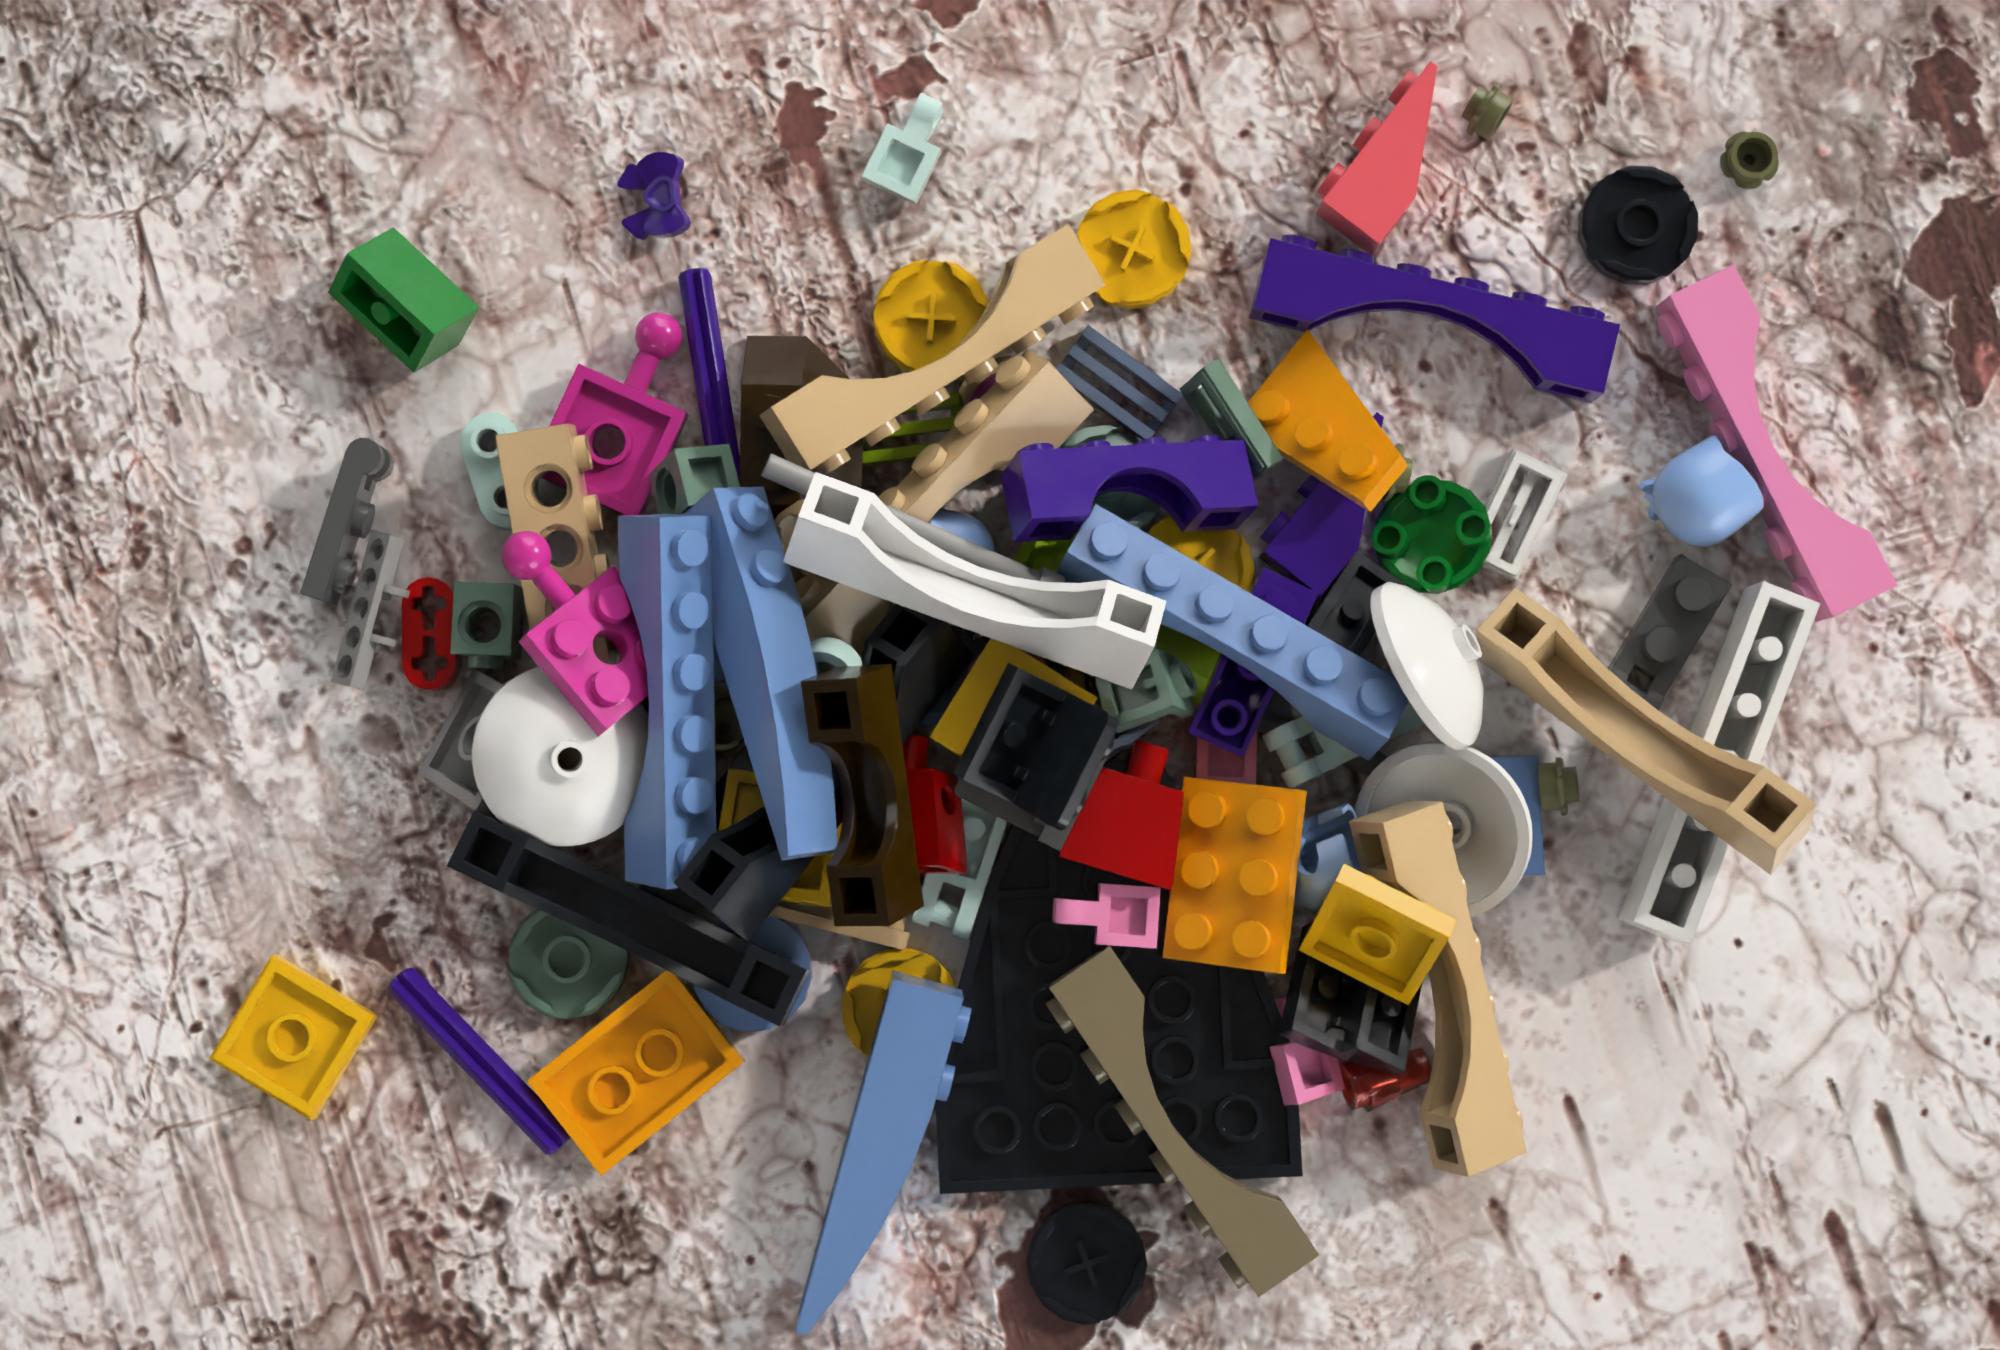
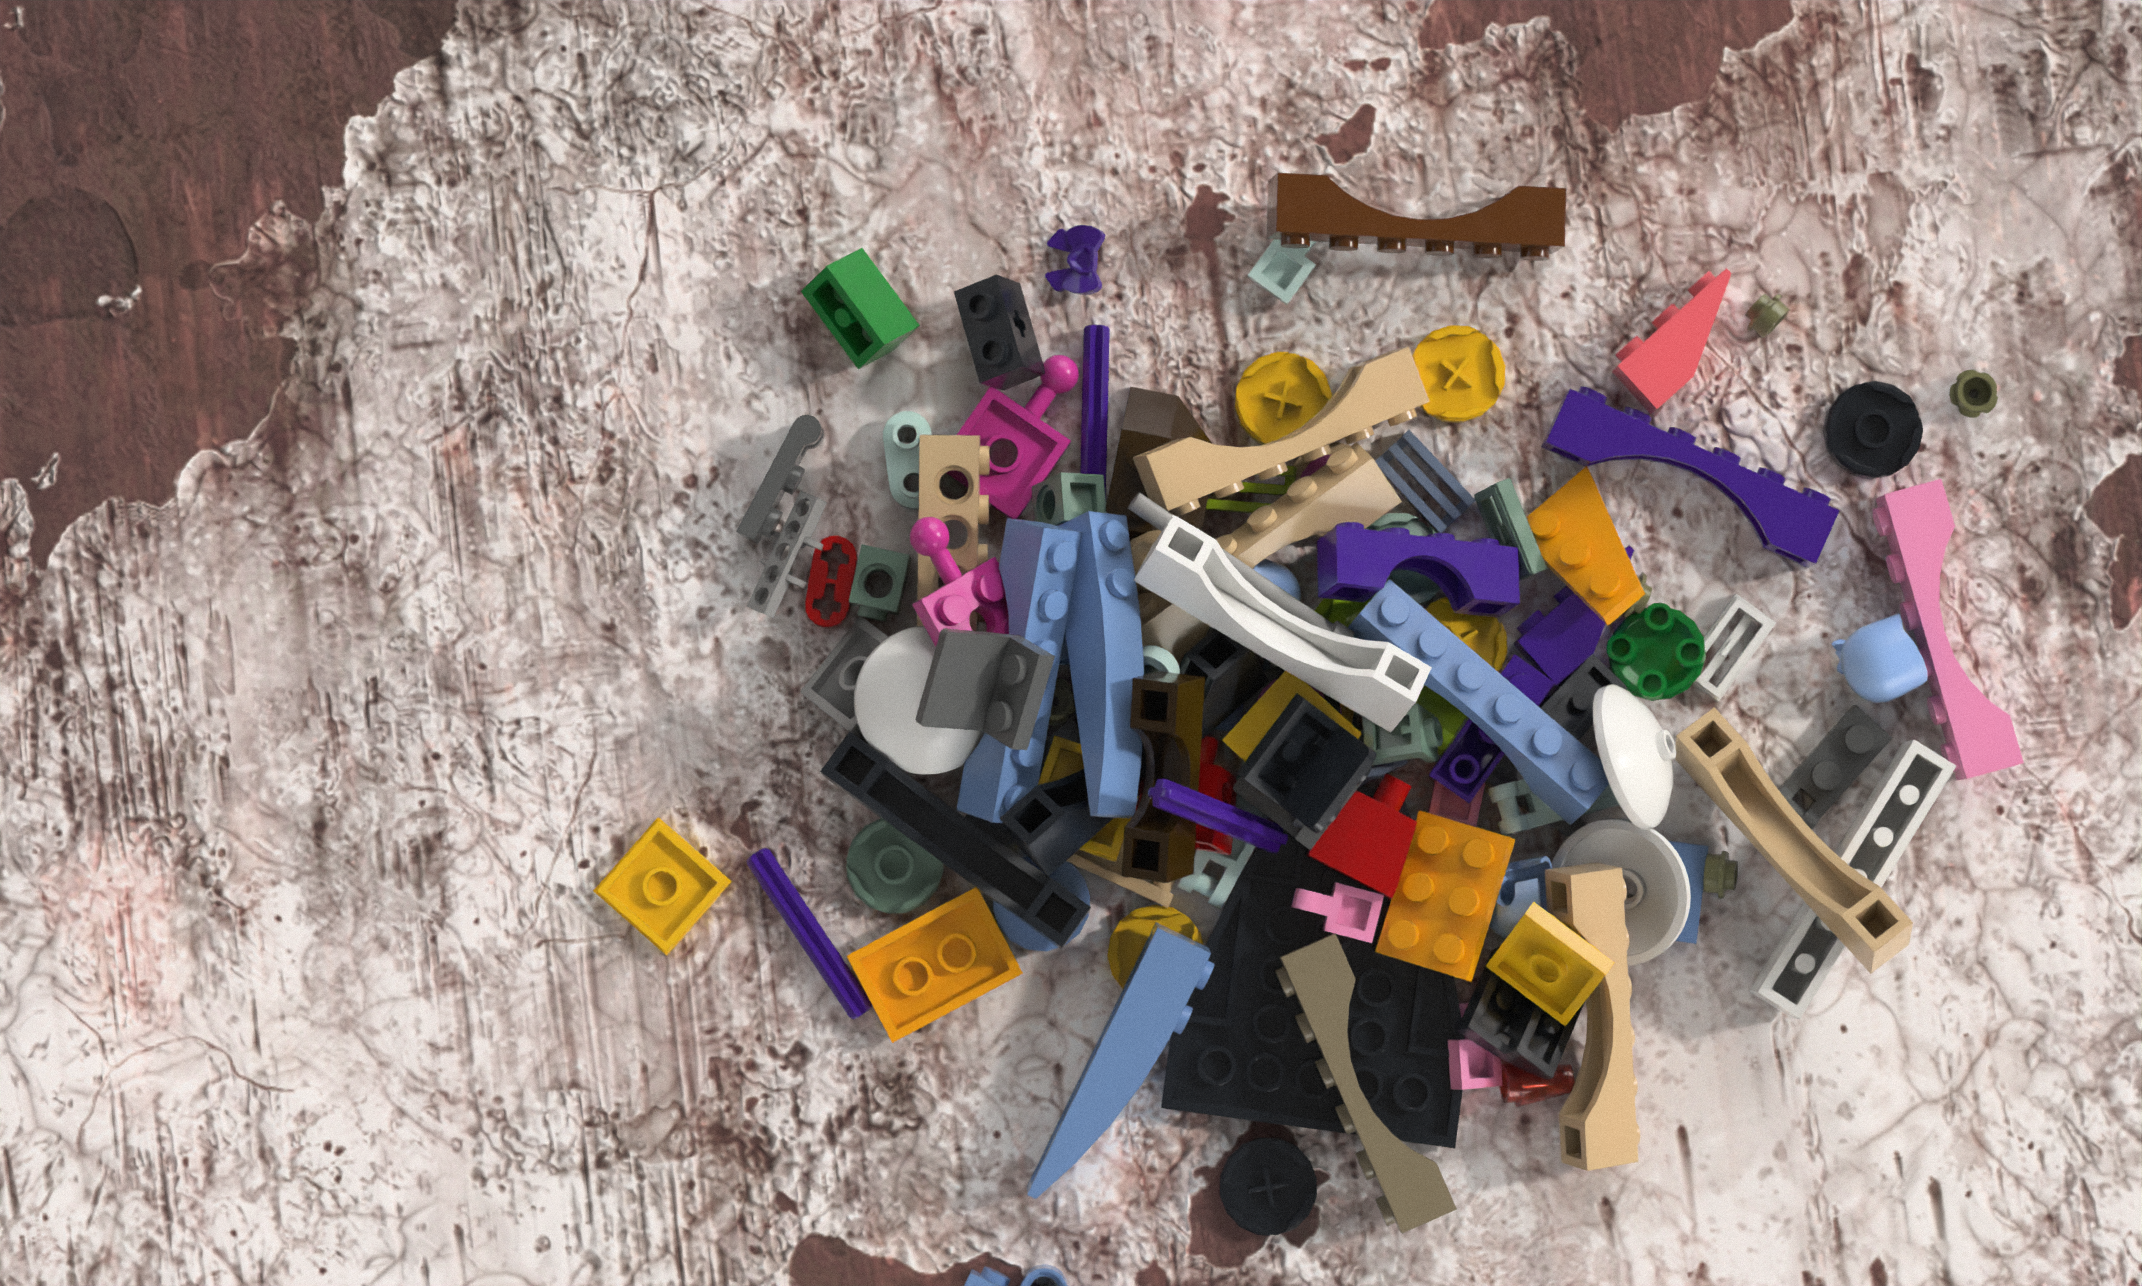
camera: 15 degrees right, 0 degrees up
none -> dark grey bracket [915,628,1055,750]
none -> black brick [954,274,1045,391]
none -> dark purple axle [1148,778,1288,853]
none -> reddish brown arch [1267,173,1566,261]

